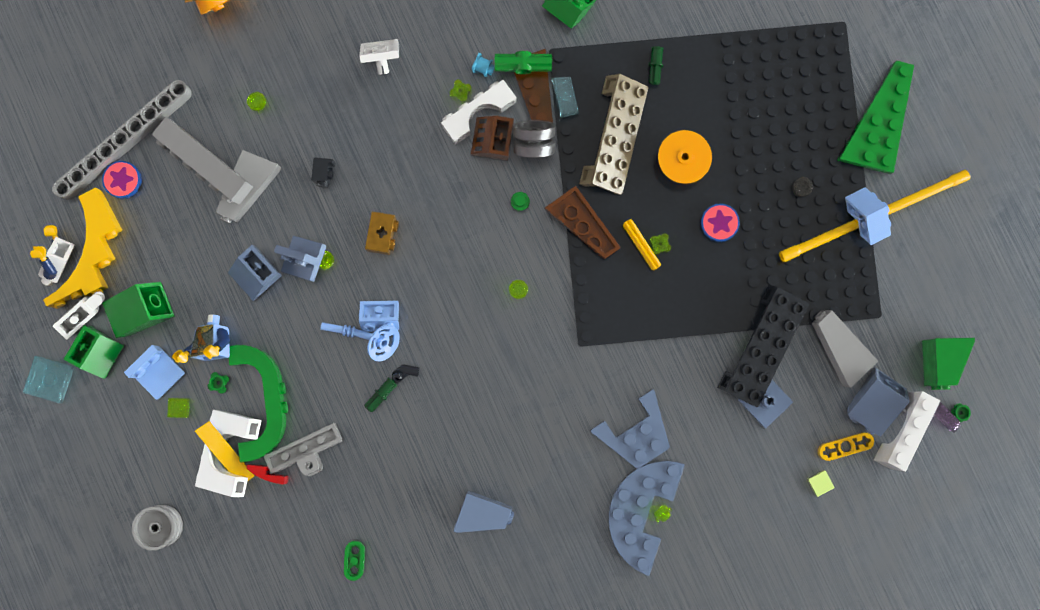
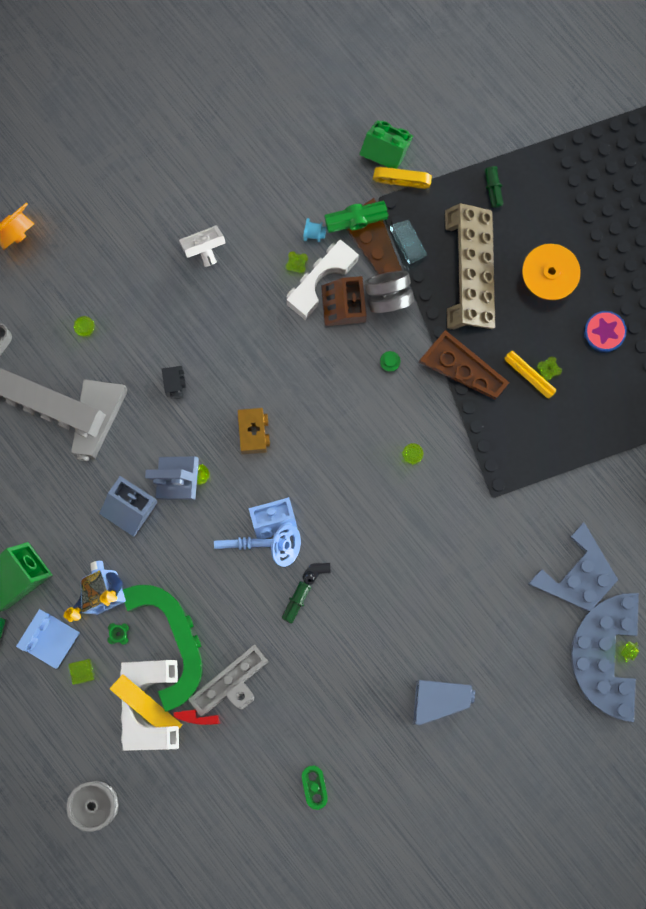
camera: 15 degrees left, 5 degrees down
none -> yellow beam [373,167,432,189]

